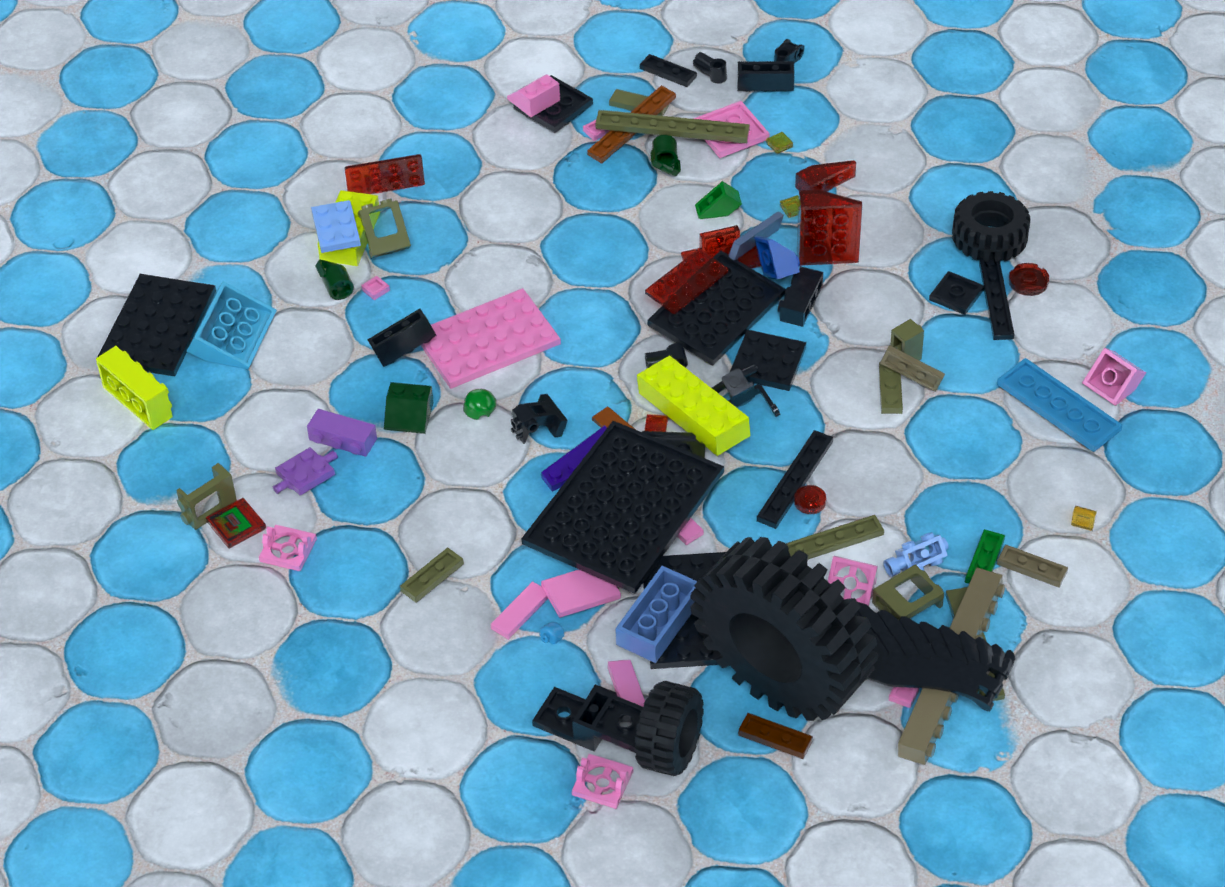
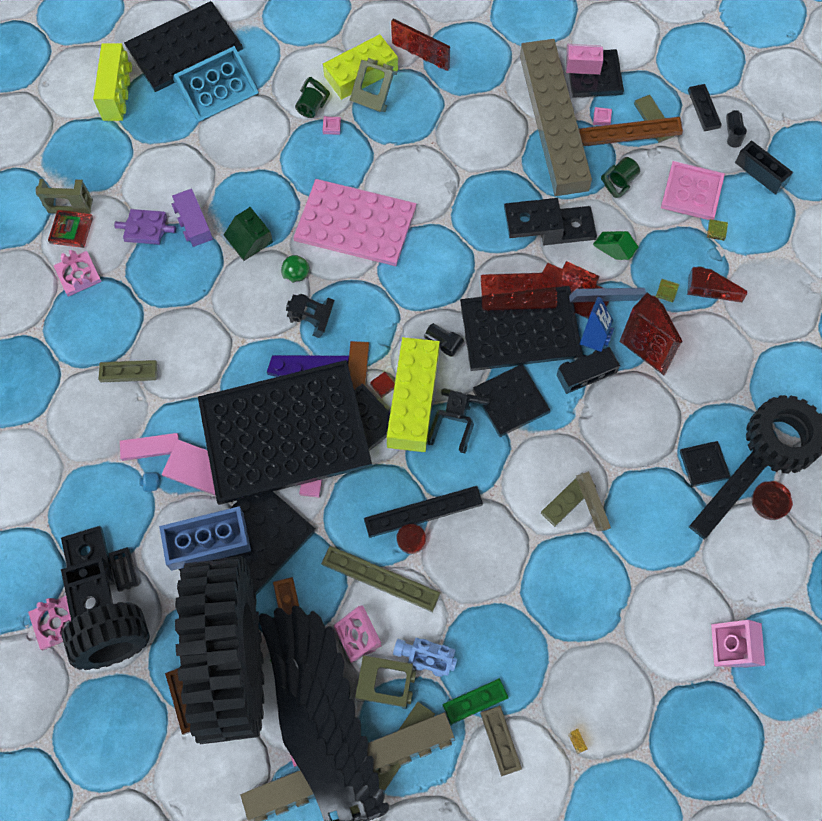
camera: 45 degrees right, 20 degrees up
light blue plate [311,200,361,253] -> none
black brick [367,308,437,367] -> none
olive plate [595,110,750,144] -> none
bright pink tile [607,660,645,707] -> none
black piece [774,39,805,64] -> none
olive brick [890,319,924,361] -> none
dark azure plate [997,358,1123,452] -> none
none -> black bracket [504,198,597,246]
none -> dark tan brick [520,39,592,196]

